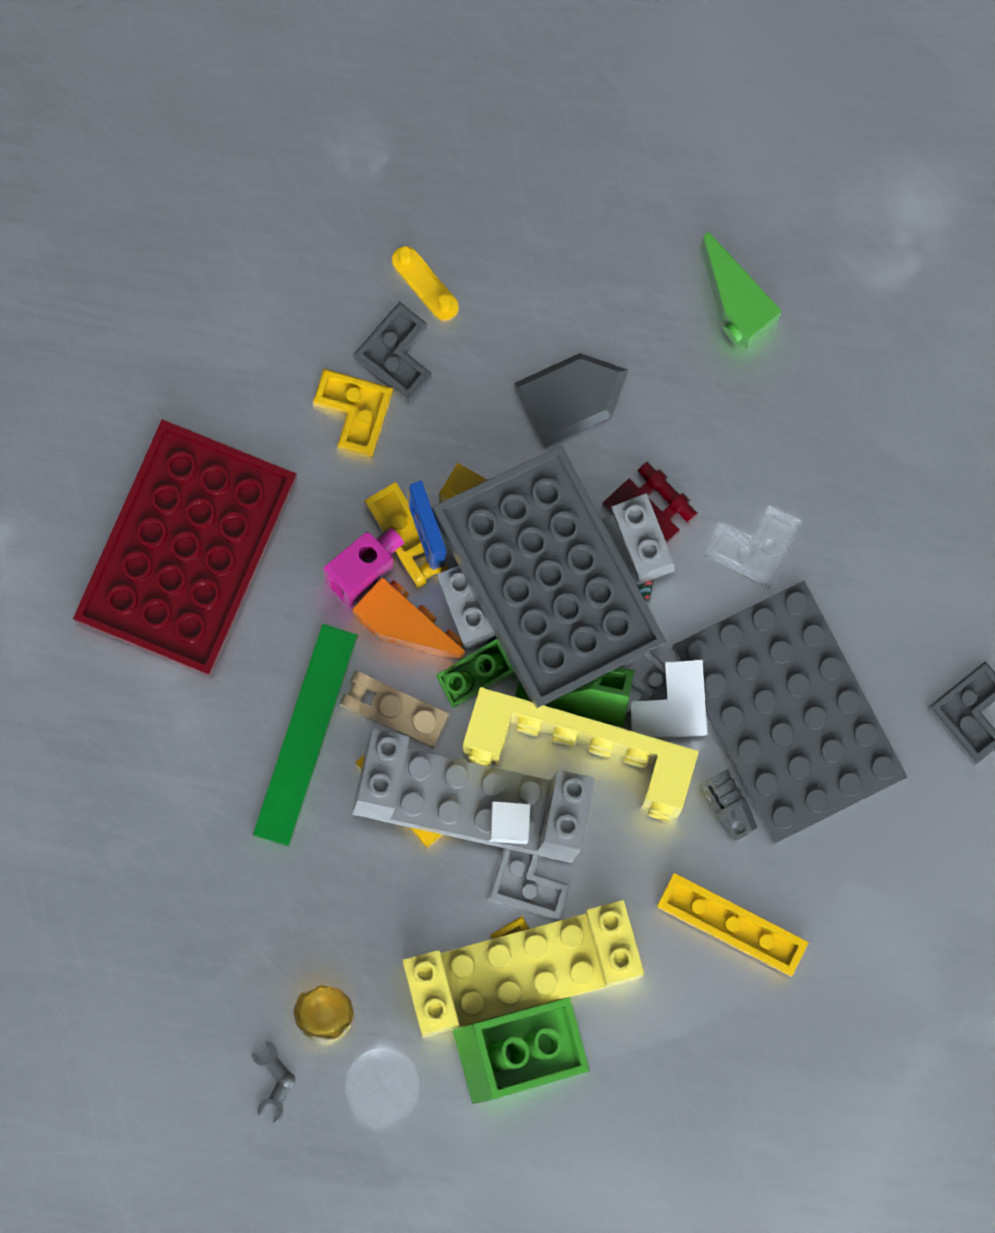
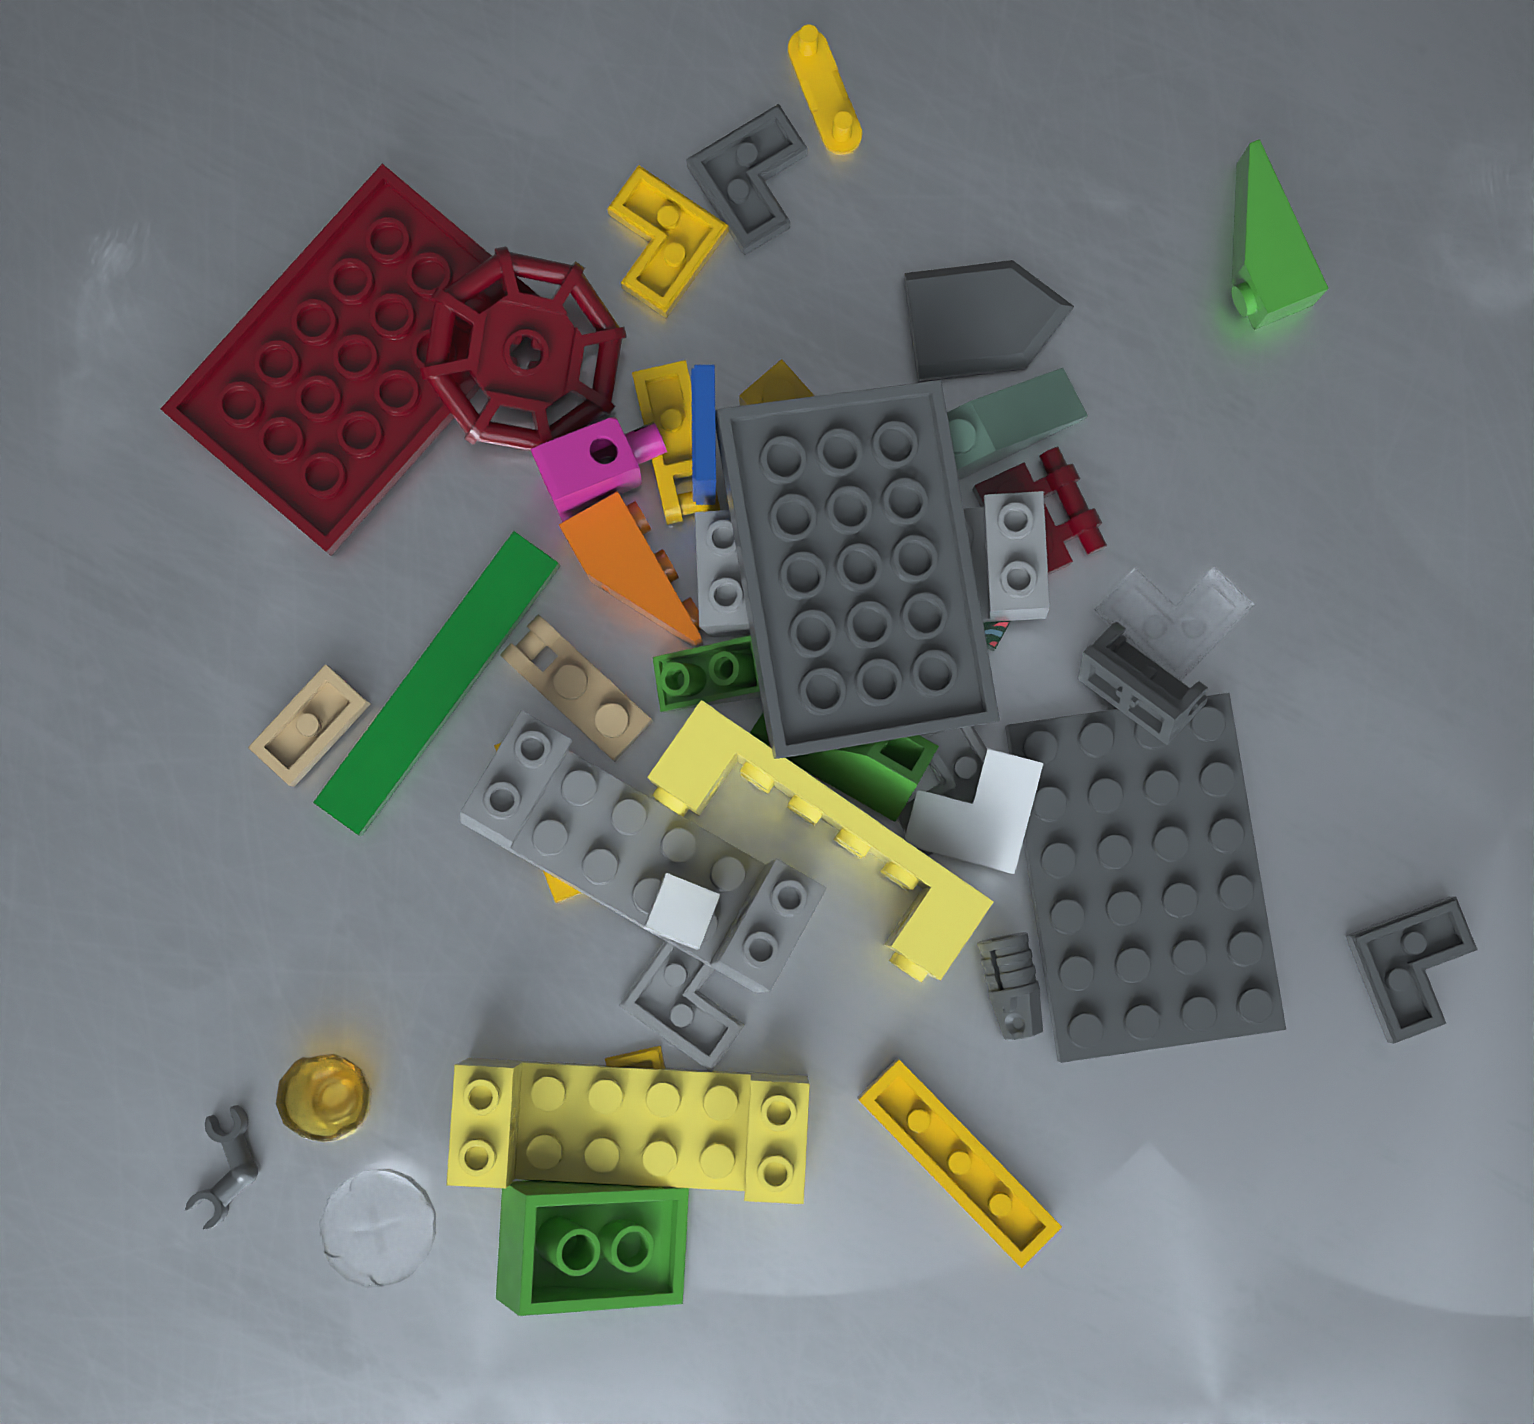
camera: 20 degrees right, 5 degrees up
none -> tan plate [248,664,371,787]
none -> dark red plate [420,246,627,451]
none -> sand green slope [947,368,1088,480]
none -> dark grey hinge [1078,622,1208,746]

